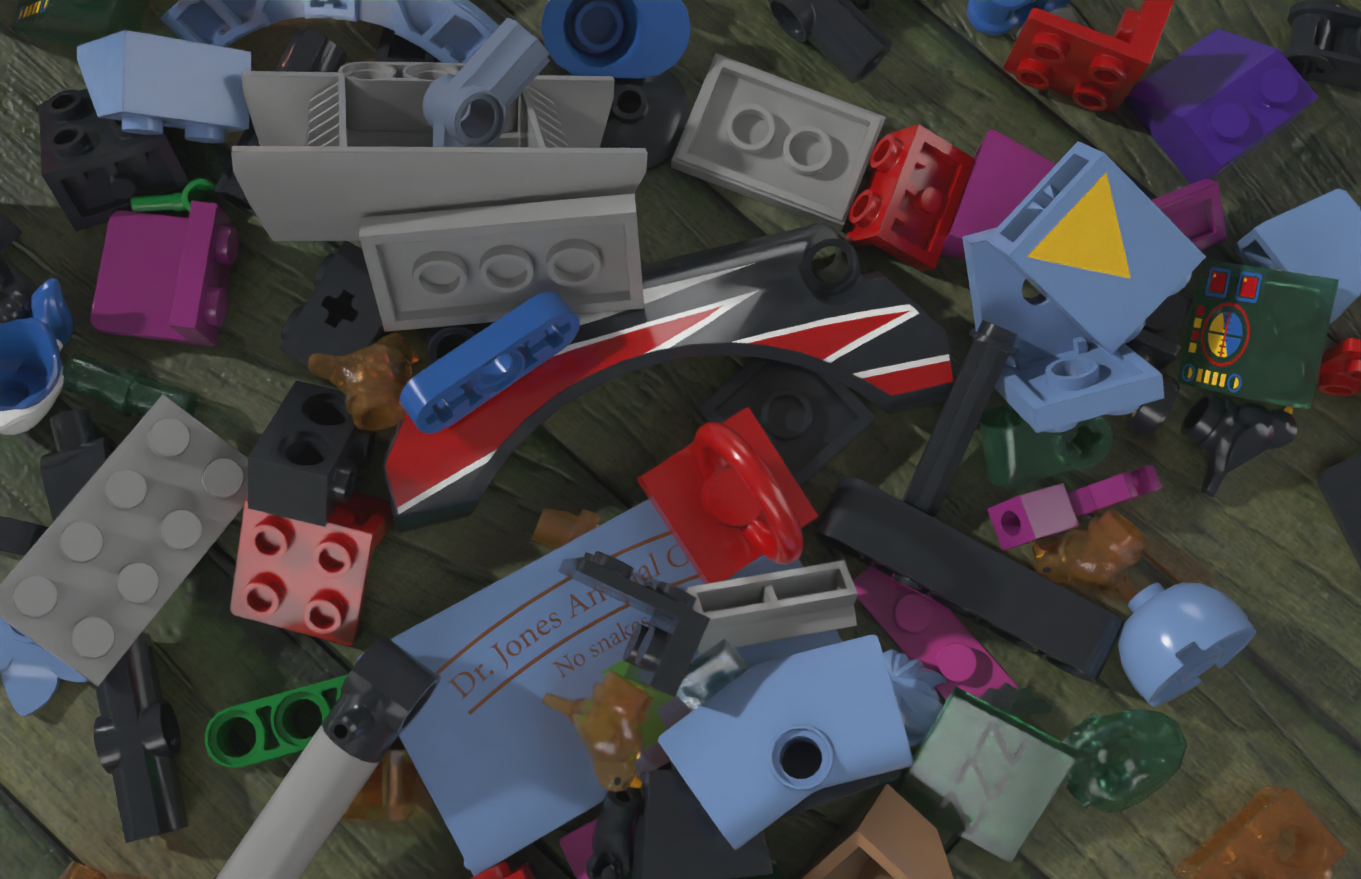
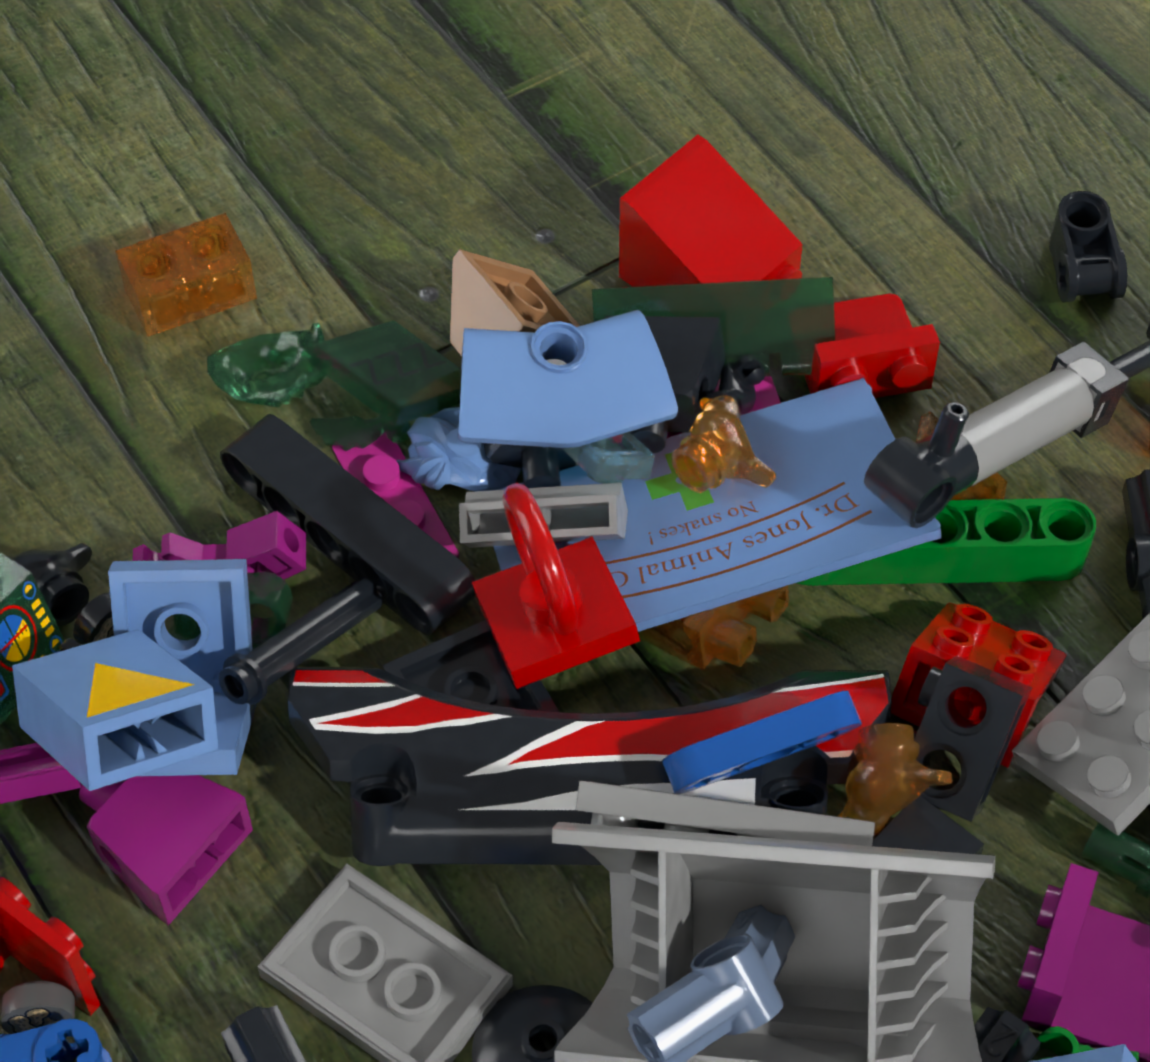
camera: 160 degrees left, 25 degrees down
black bracket [558,551,711,697] -> none
red bracket [845,124,976,272] -> none
clear orange animal [1032,508,1149,602] -> none
medium blue cylinder [1118,582,1256,707] -> none

